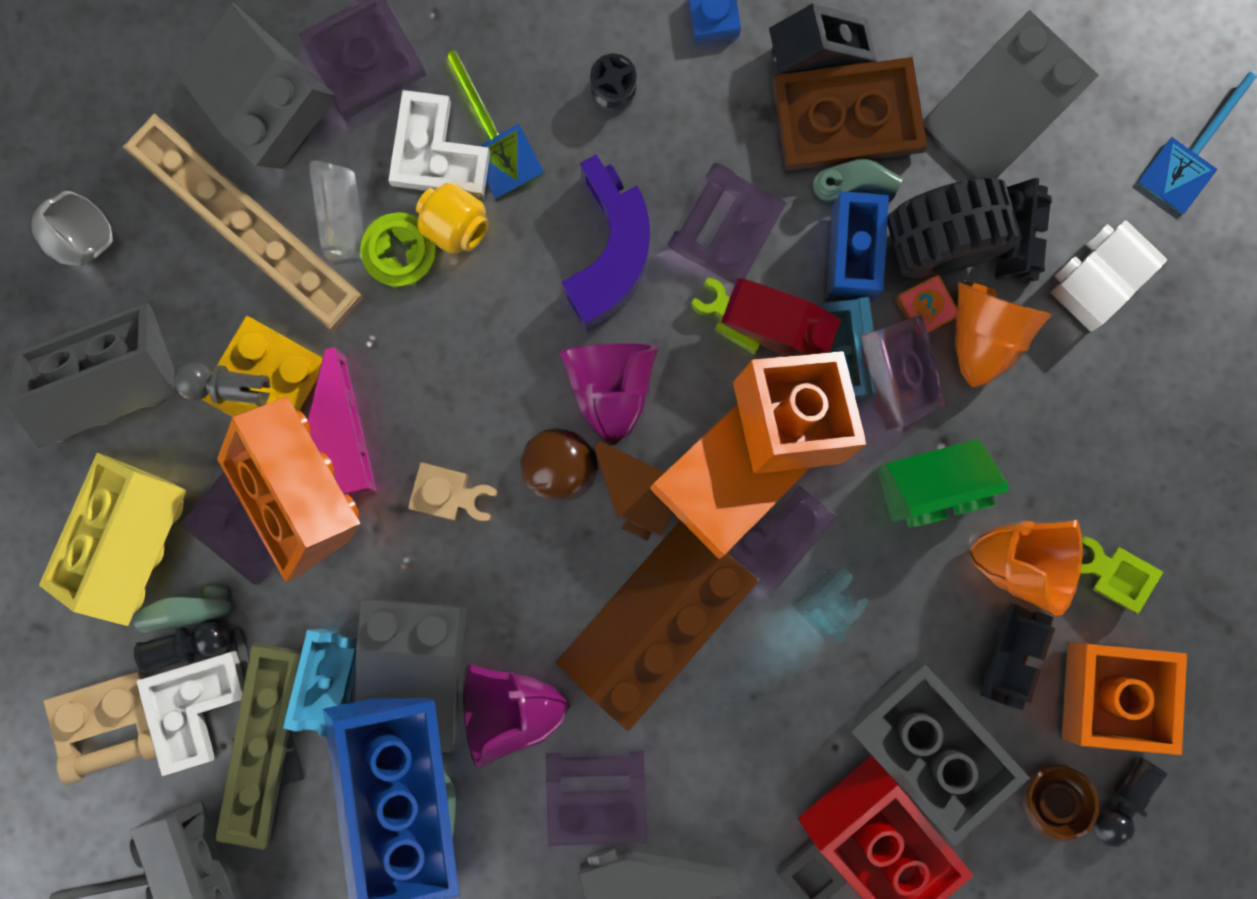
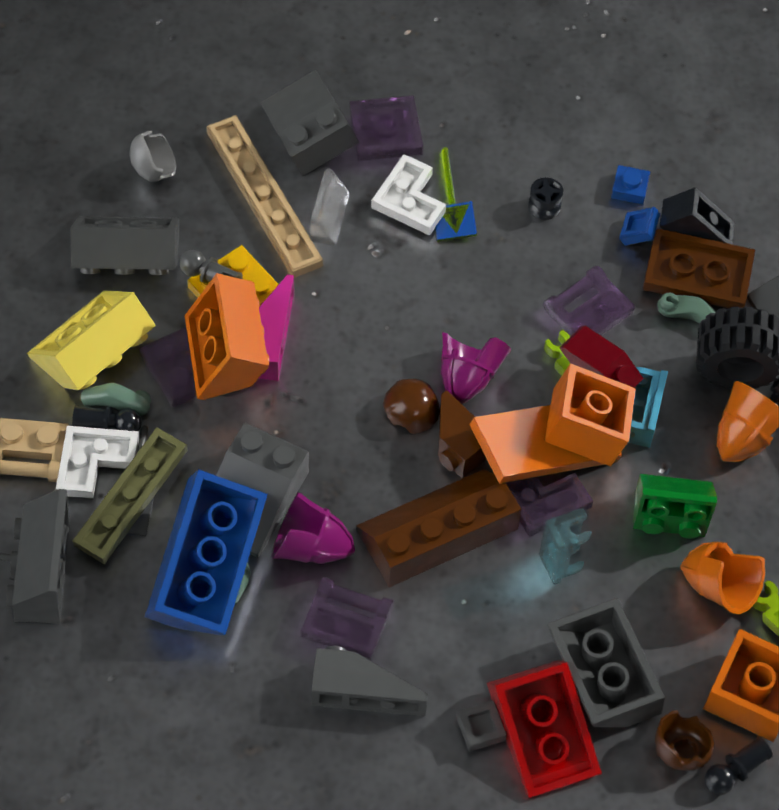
camera: 20 degrees right, 25 degrees down
medium azure hinge [283,628,357,737] -> none
lime gear [360,212,437,289] -> none
tan plate [408,462,498,522] -> none
yellow head [416,183,489,254] -> none
dark purple arch [561,154,650,332] -> none
blue brick [826,191,889,302] -> none
clear purple plate [860,314,947,430] -> none
tile [894,274,957,339] -> none
black hinge [980,602,1056,711] -> none
none -> blue tile [619,207,661,246]

